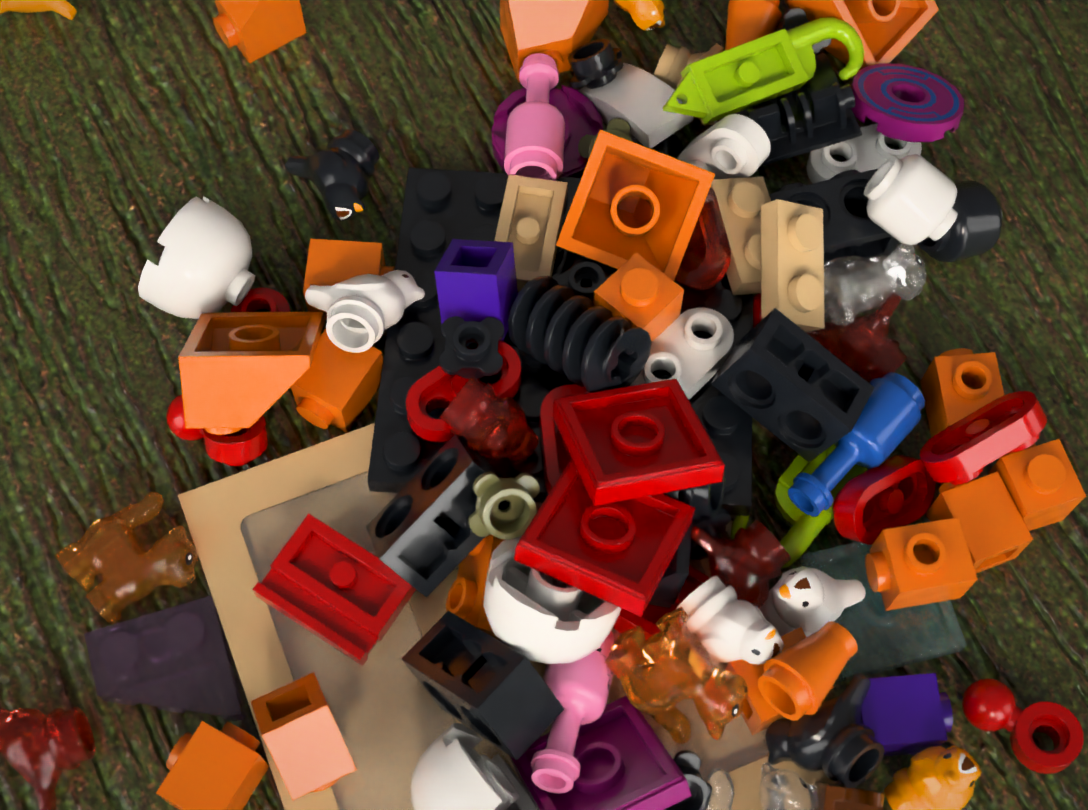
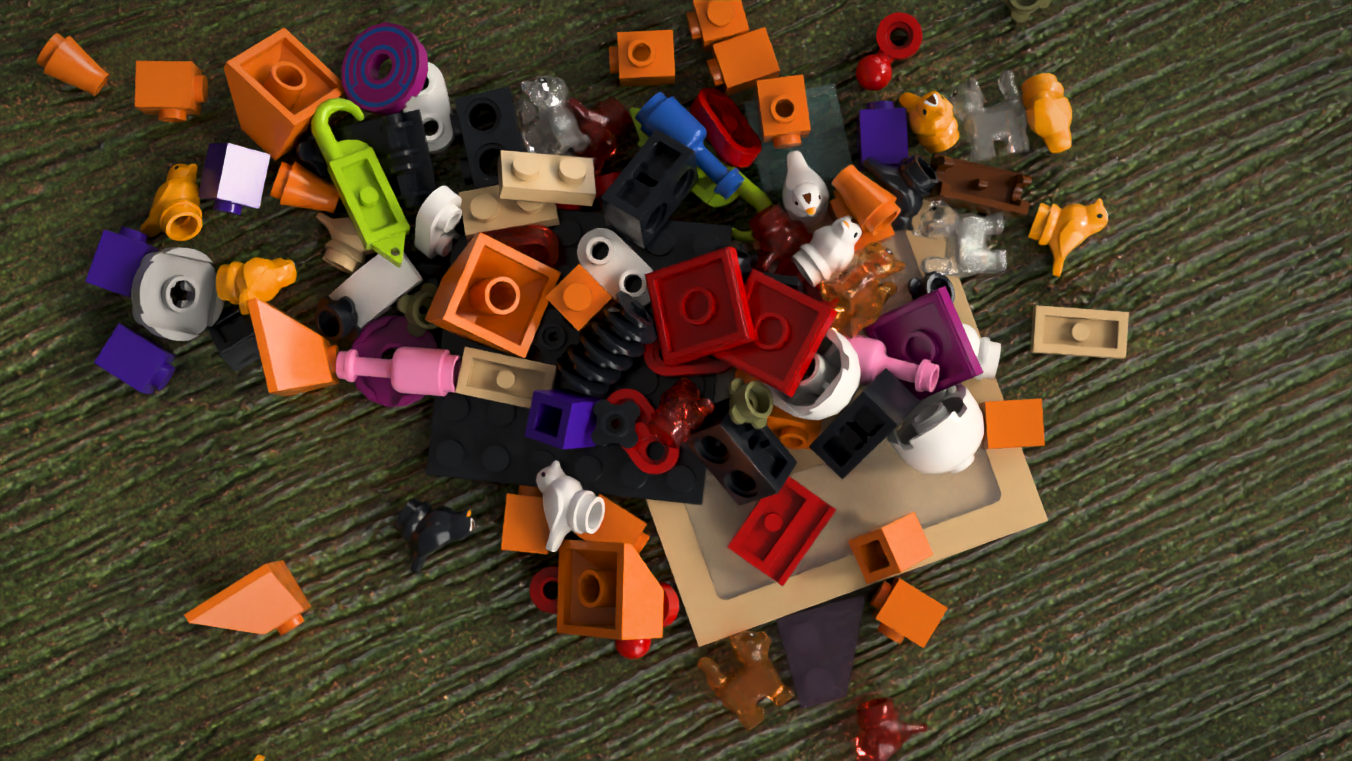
camera: 85 degrees left, 20 degrees up
white cylinder [138,196,255,319] -> none
white head [864,154,958,245] -> none
black head [918,181,1002,262] -> none
red plate [920,391,1047,485] -> none

